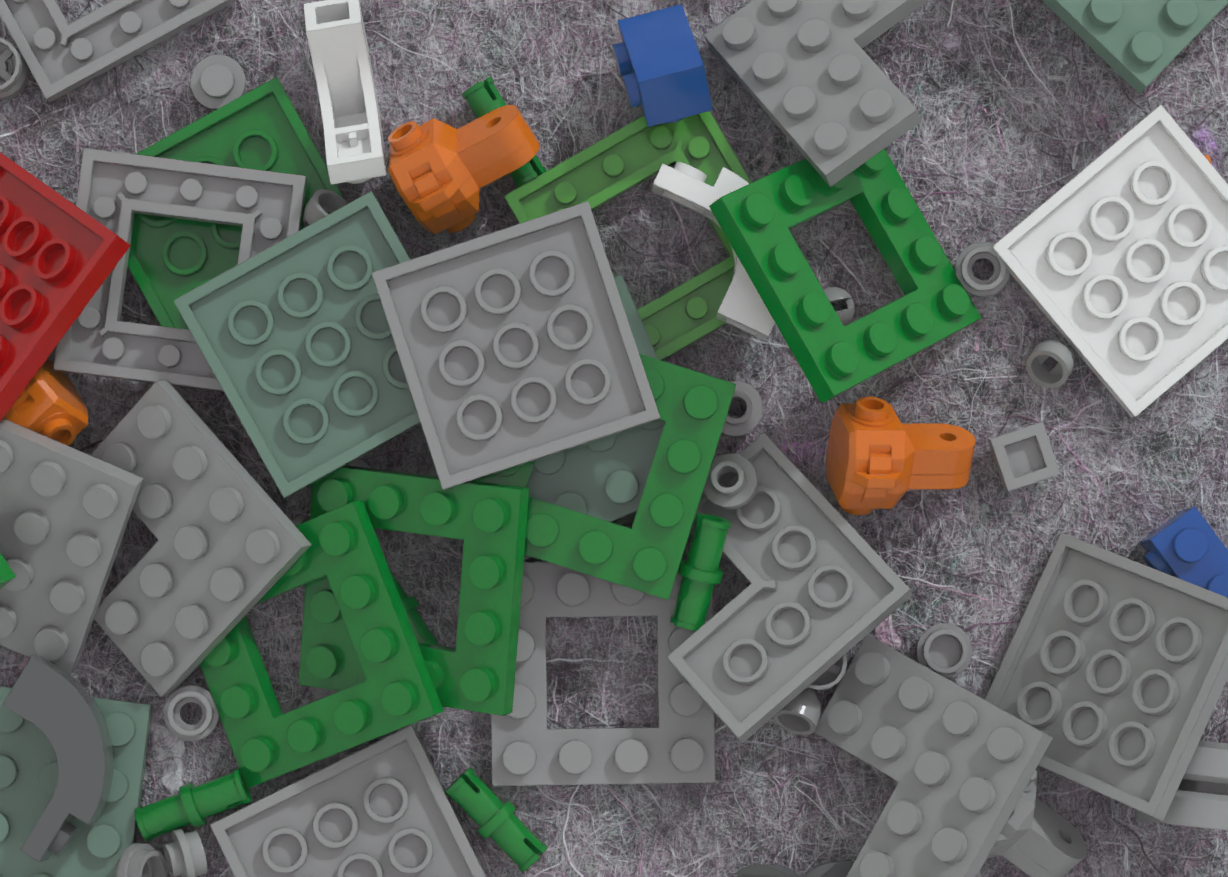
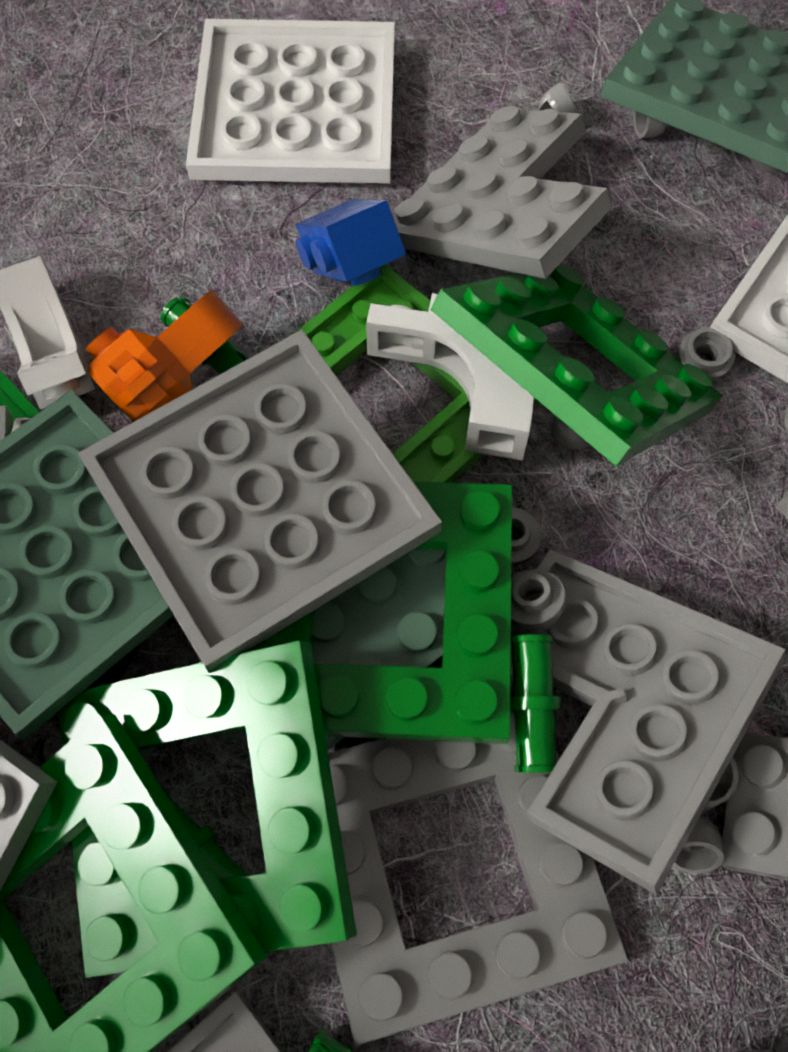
camera: 10 degrees left, 20 degrees down
orange piece [826,396,976,515] -> none

